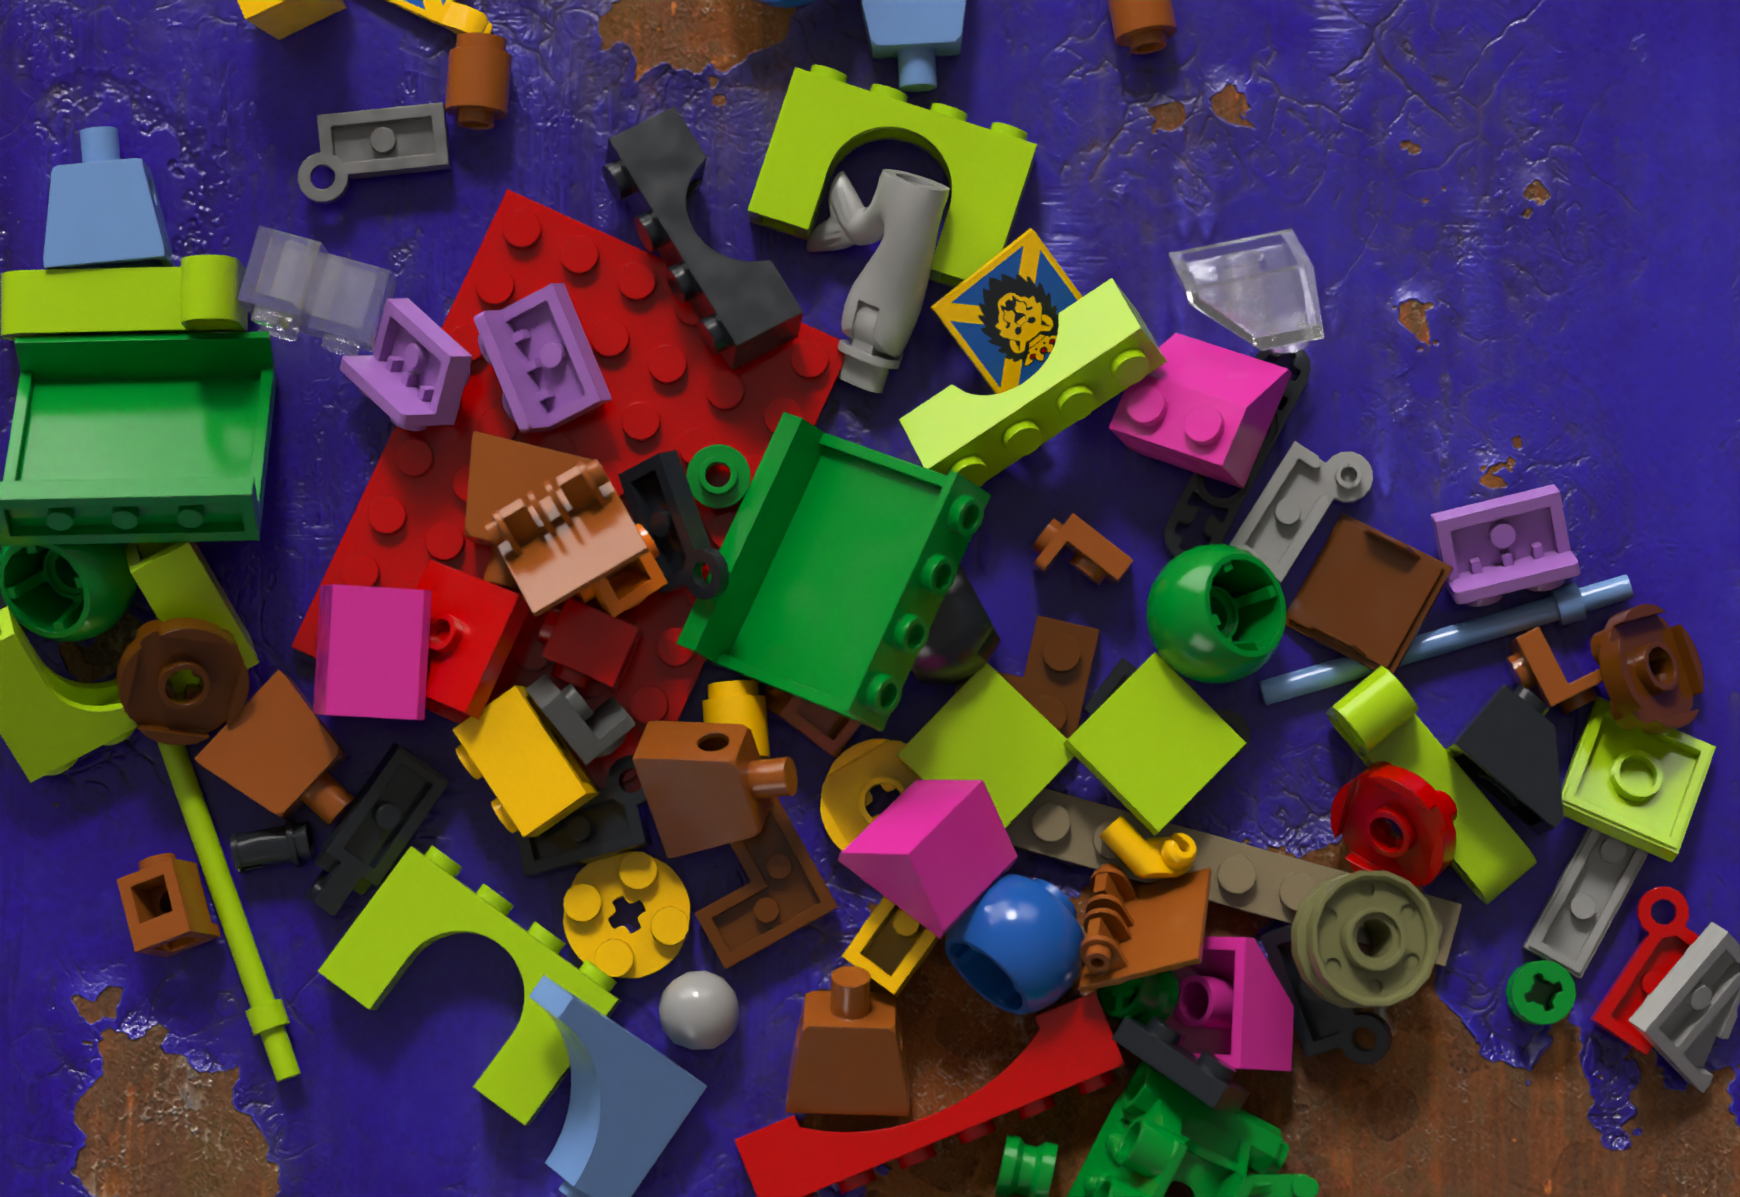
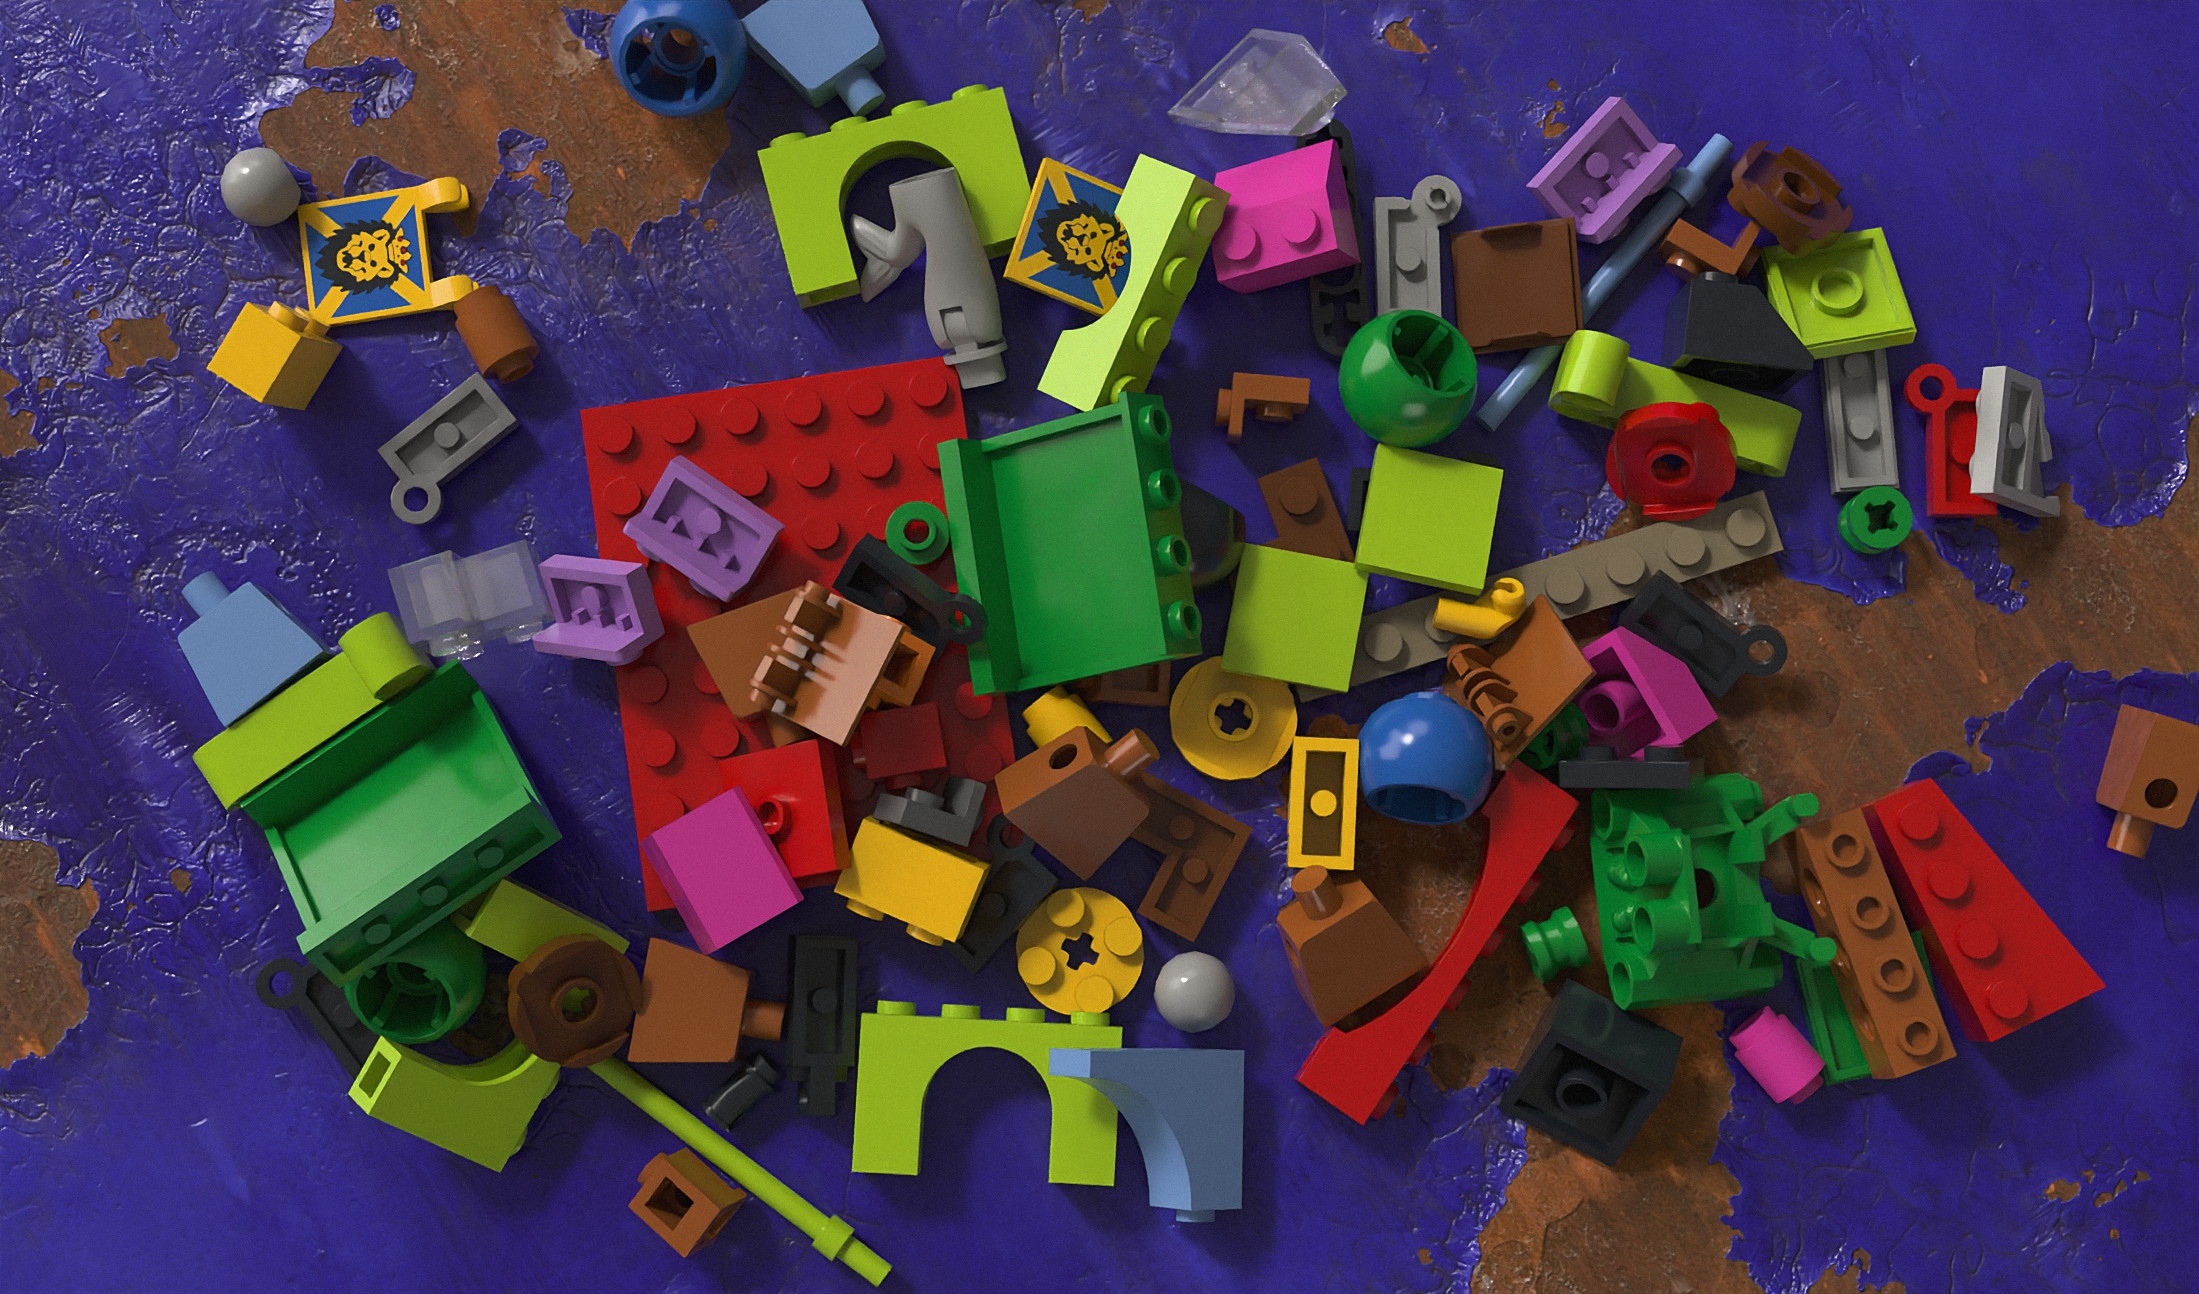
camera: 40 degrees left, 0 degrees up
black arch [602,106,803,371] -> none
dark pink slope [838,780,1018,938] -> none
olive wheel [1291,871,1439,1008] -> none

